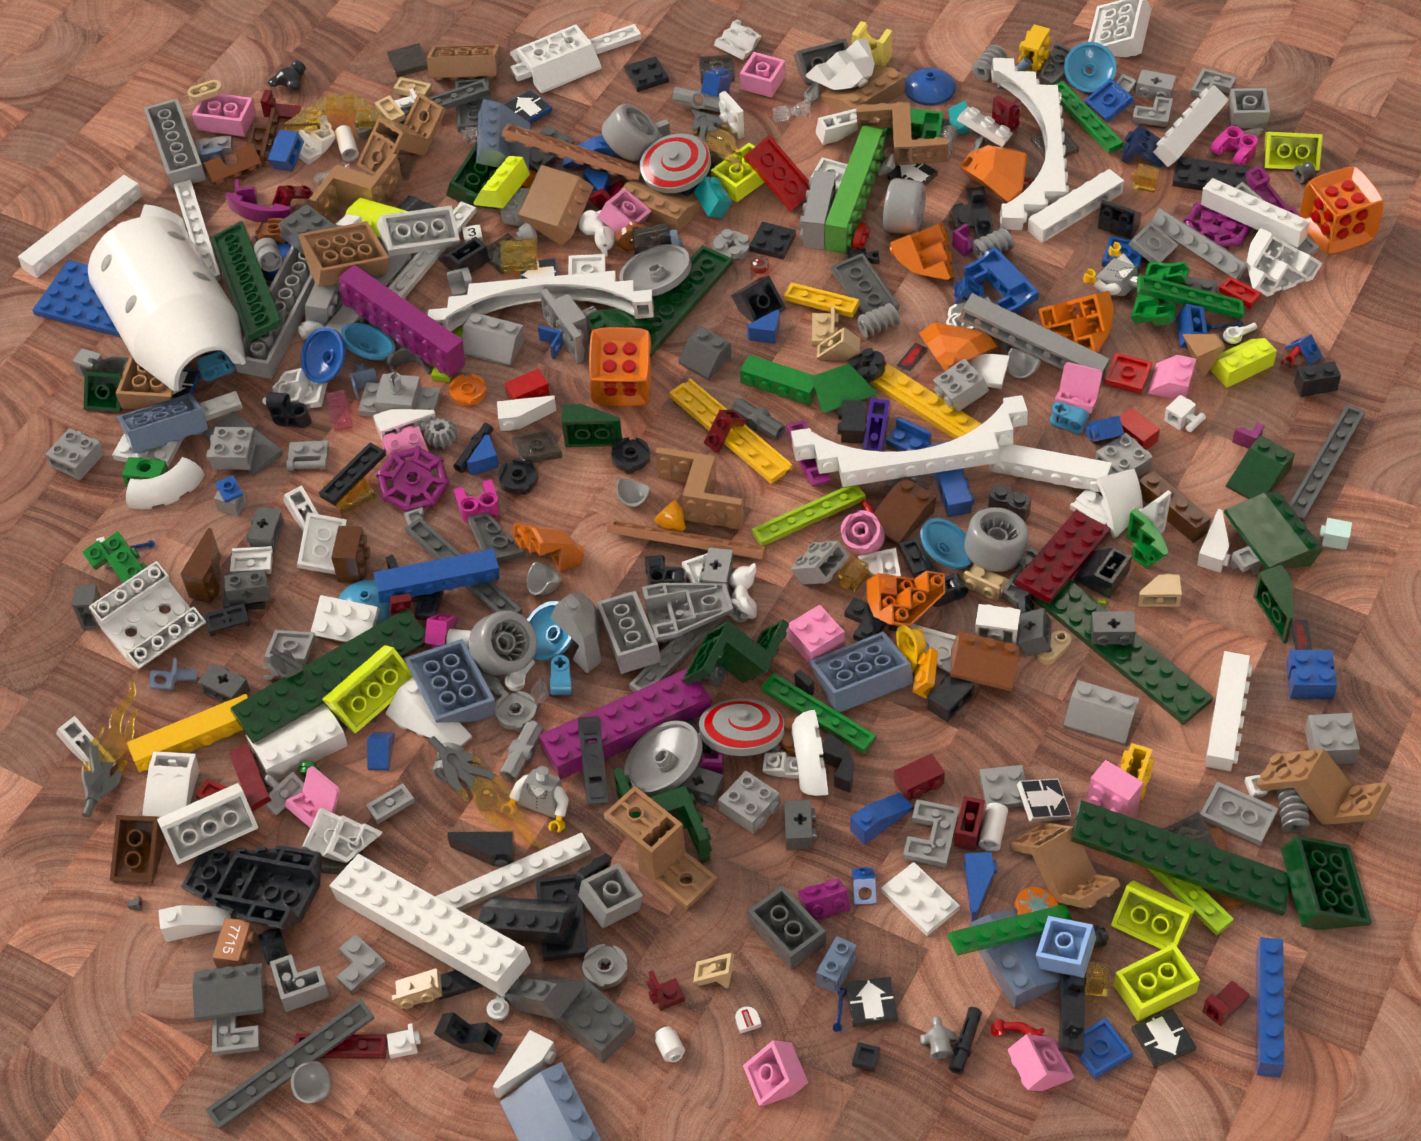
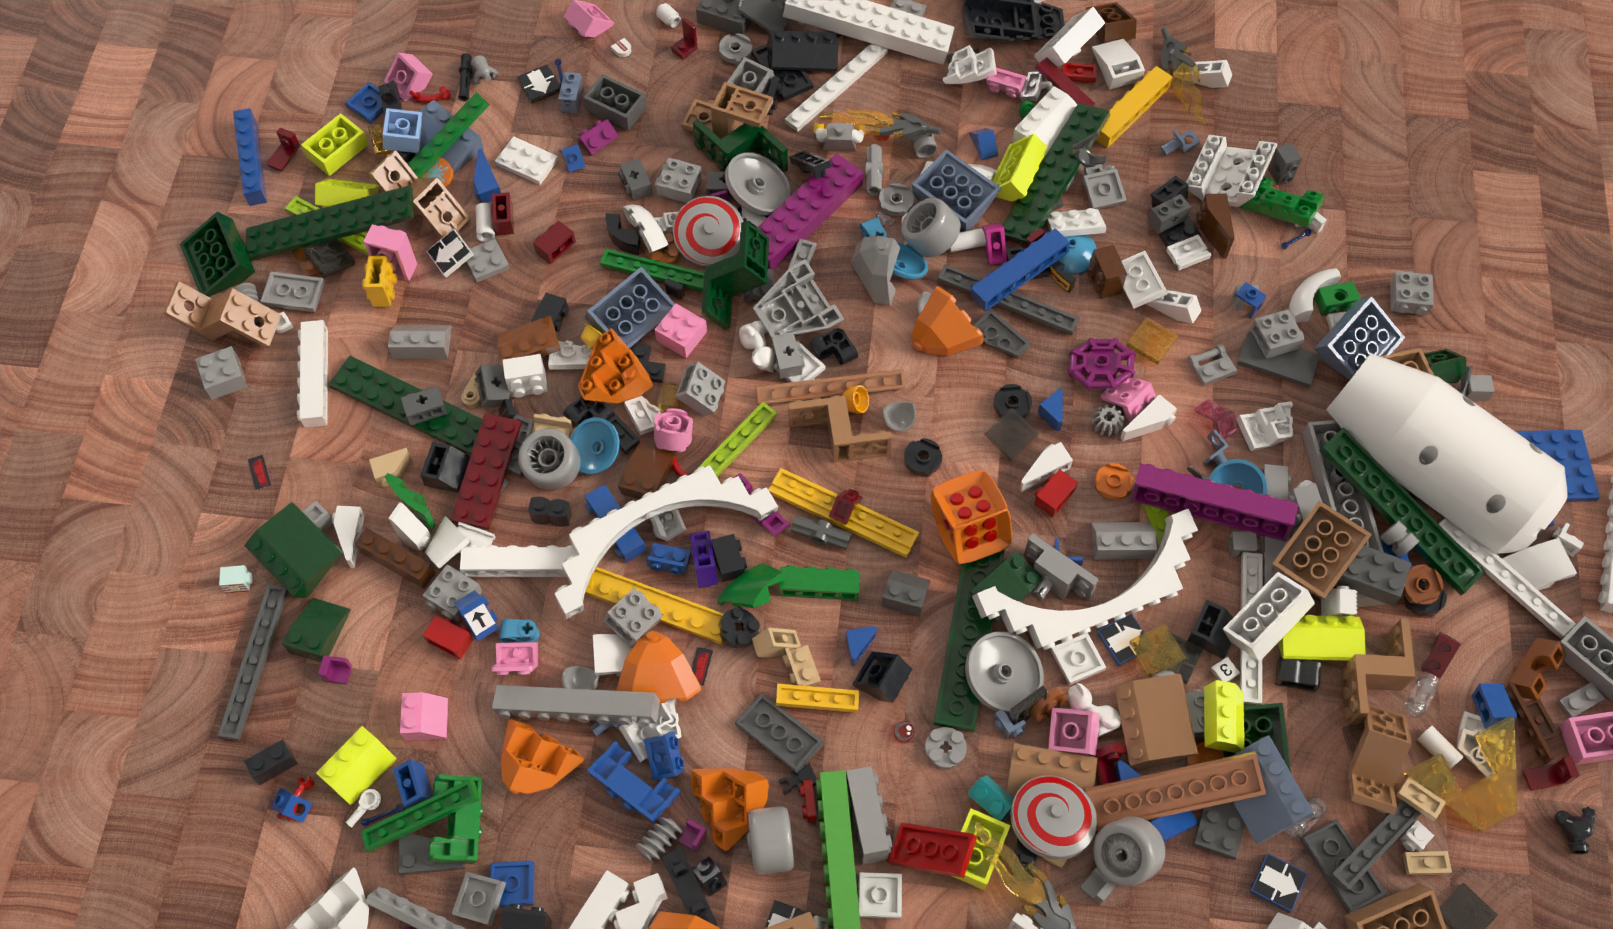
camera: 155 degrees right, 10 degrees up
sand blue bracket [197,144,226,163] -> none
dark grey brick [198,664,250,703] -> none
white plate [200,391,243,421] -> none
magenta slope [225,192,292,223] -> none
magenta panel [235,179,257,204] -> none
dark grey brick [247,507,284,552] -> none
black piece [266,392,312,428] -> none
blue dish [301,327,346,384] -> none
black plate [319,442,386,506] -> none
light grey brick [358,372,441,417] -> none
light grey plate [366,783,415,824] -> none
light grey tile [404,507,424,526] -> none
light grey panel [447,267,473,296] -> none
black slope [447,831,515,867] -> none
black pin [453,423,494,473] -> none
dark pink piece [453,479,500,523] -> none
dark green slope [562,404,622,447] -> none
light grey brick [596,591,661,674] -> none
tan slope [693,953,734,989] -> none
black plate [749,222,796,260] -> none
blue slope [850,792,914,845] -> none
black plate [852,1042,880,1072] -> none
light grey piece [858,303,900,338] -> none
light grey plate [903,799,960,868] -> none
light orange bracket [912,647,938,700] -> none
torso [1083,242,1138,296] -> none
red plate [1104,352,1153,394] -> none
tile [1131,1008,1196,1068] -> none
white brick [1164,395,1206,432] -> none
medium nougat slope [1182,334,1225,376] -> none
red plate [1219,276,1262,309] -> none
dark green slope [1254,565,1294,643] -> none
blue piece [1286,650,1337,700] -> none

